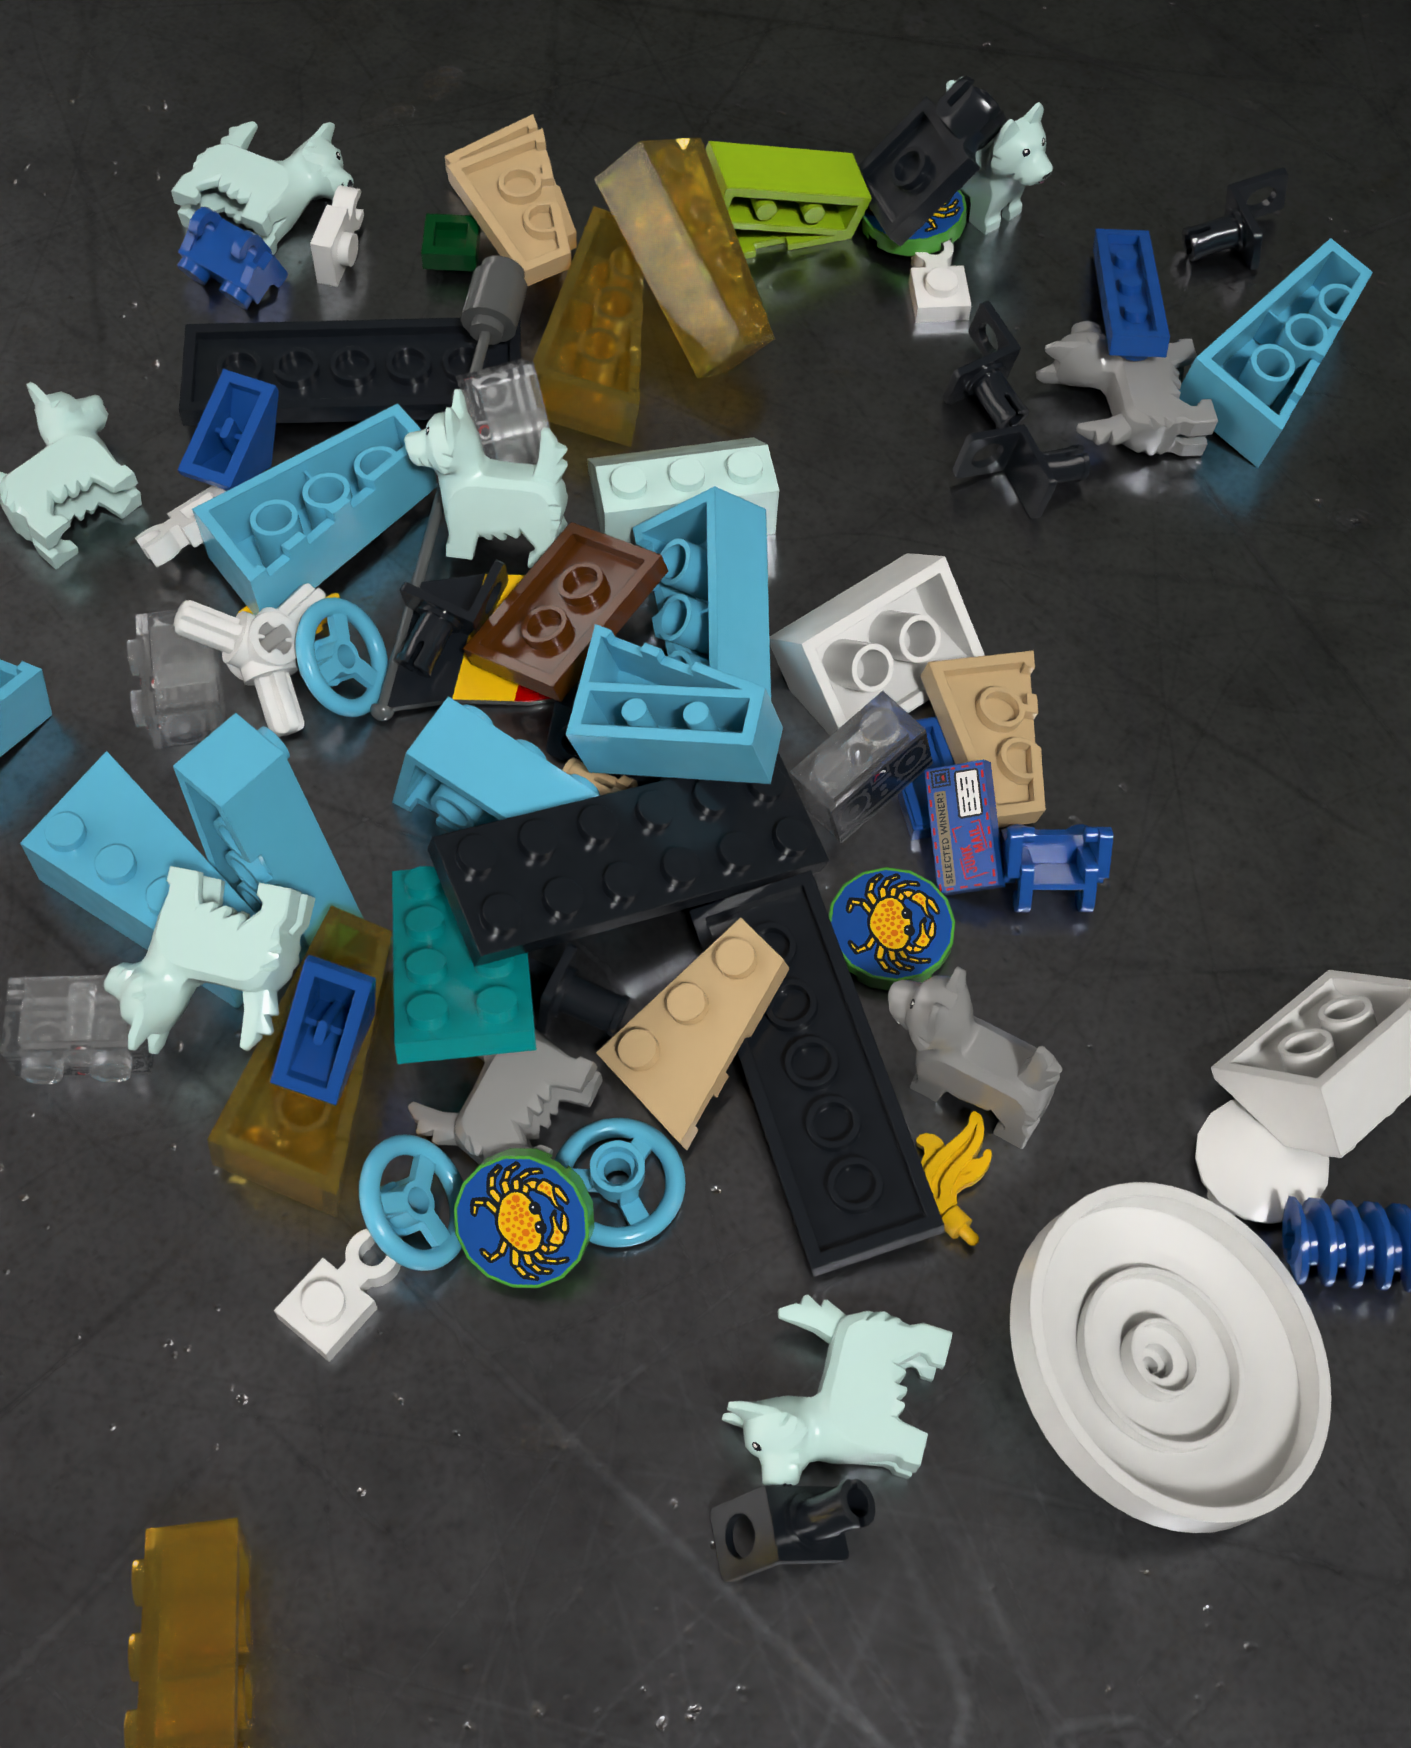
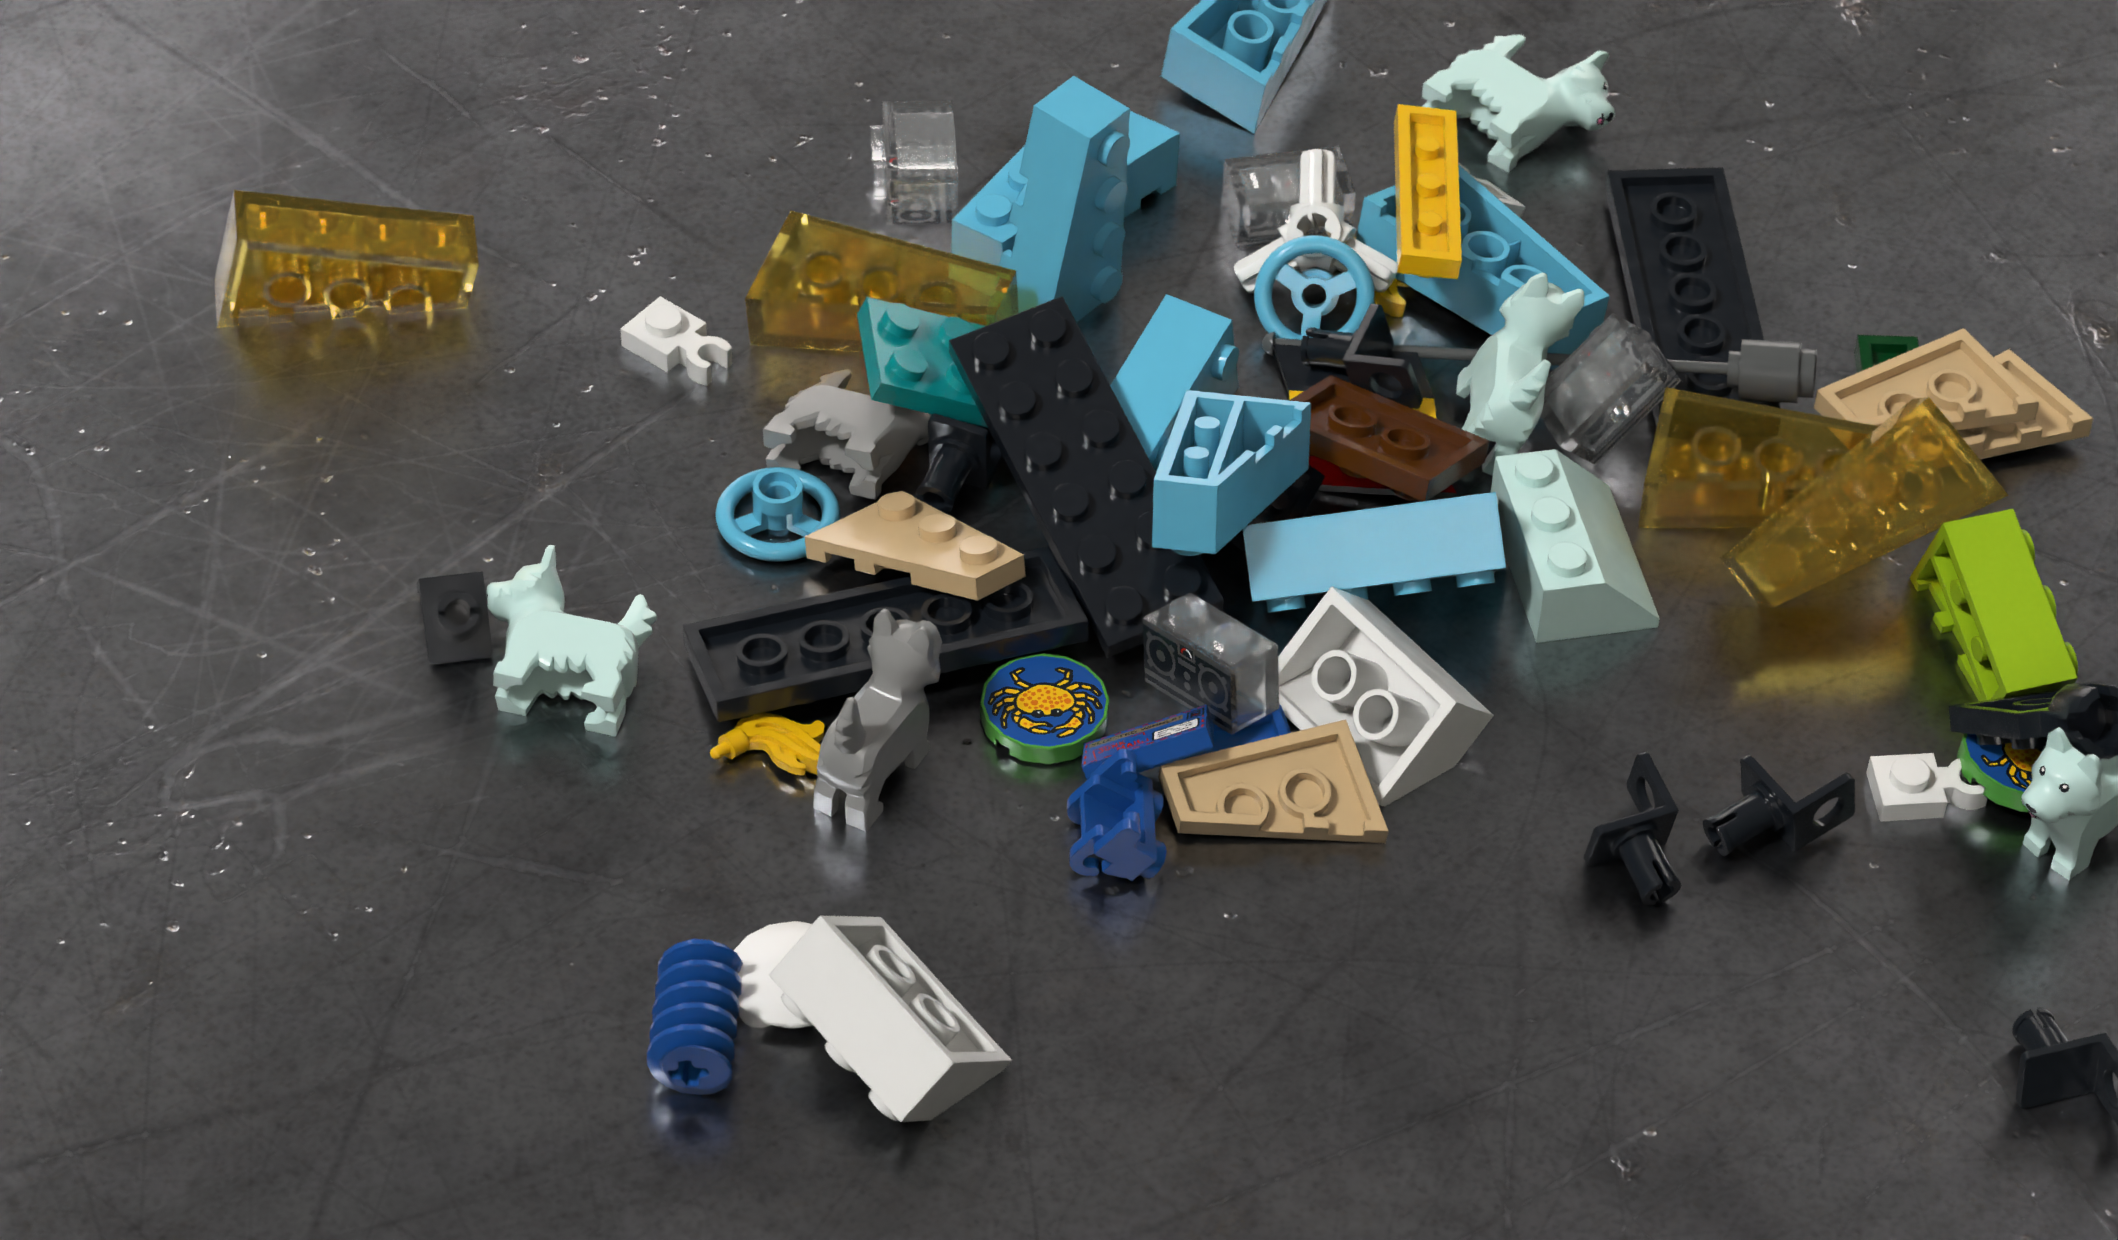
camera: 90 degrees right, 15 degrees down
light aqua animal [104,866,316,1054] -> none
light aqua animal [171,121,354,255] -> none
blue piece [177,206,288,309] -> none
blue slope [177,369,279,491] -> none
blue slope [270,955,376,1105] -> none
white plate [310,185,364,287] -> none
medium azure piece [359,1134,463,1271] -> none
tile [454,1148,595,1288] -> none
white container [1010,1182,1332,1533] -> none
light grey animal [1036,321,1218,456] -> none
blue plate [1093,229,1170,361] -> none
medium azure wedge [1179,238,1373,468] -> none
none -> yellow plate [1394,104,1462,280]

